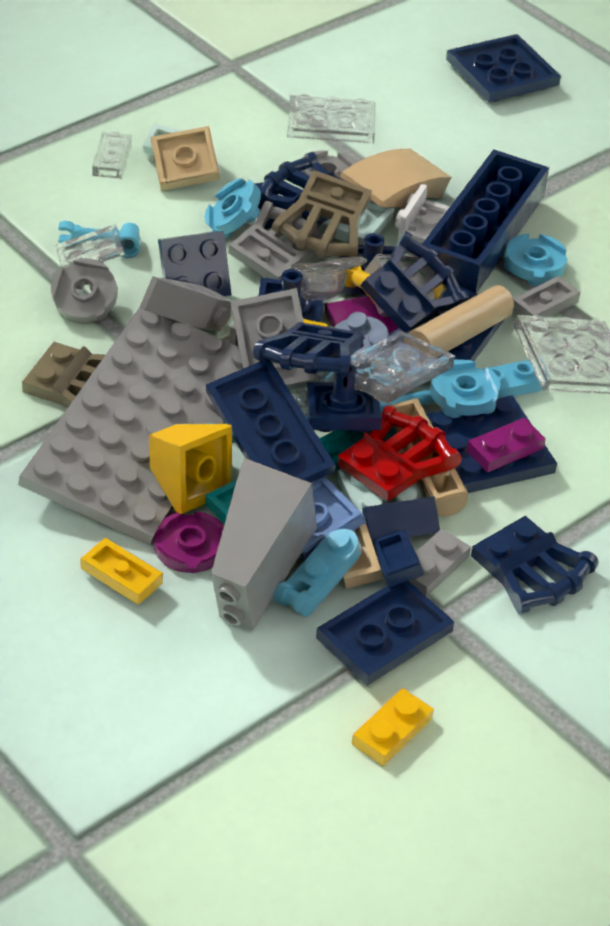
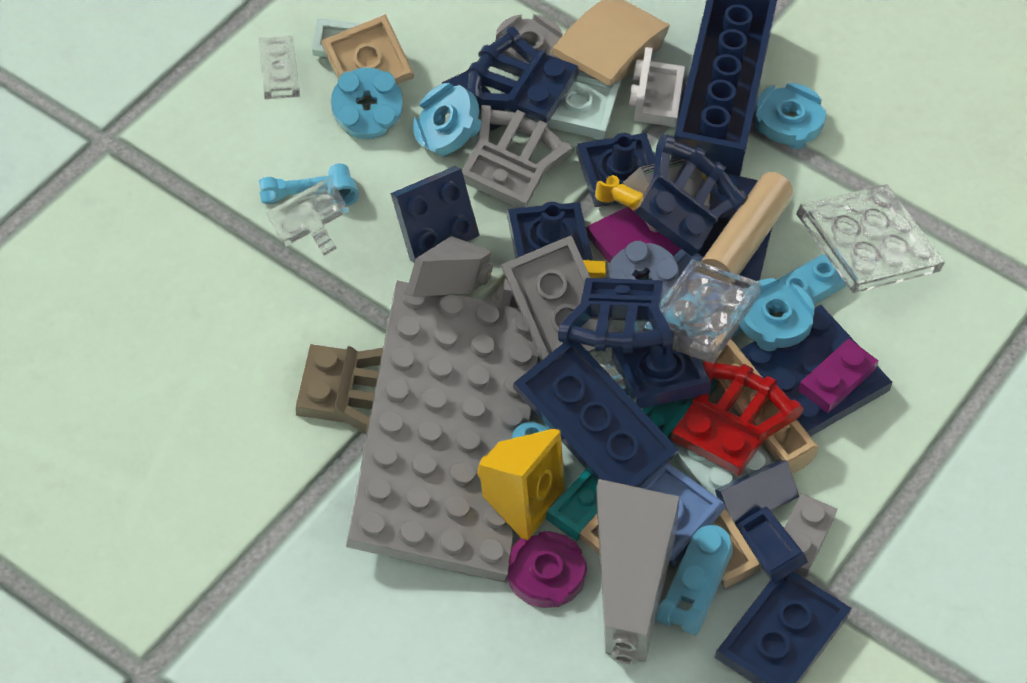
camera: 15 degrees left, 10 degrees up
light grey plate [51,258,118,323] -> none
yellow plate [80,537,163,605] -> none
dark tan plate [271,170,372,260] -> none
clear piece [289,257,367,300] -> none
dark blue plate [471,515,599,614] -> none
light grey plate [513,276,581,326] -> none
none -> medium azure plate [331,67,403,139]

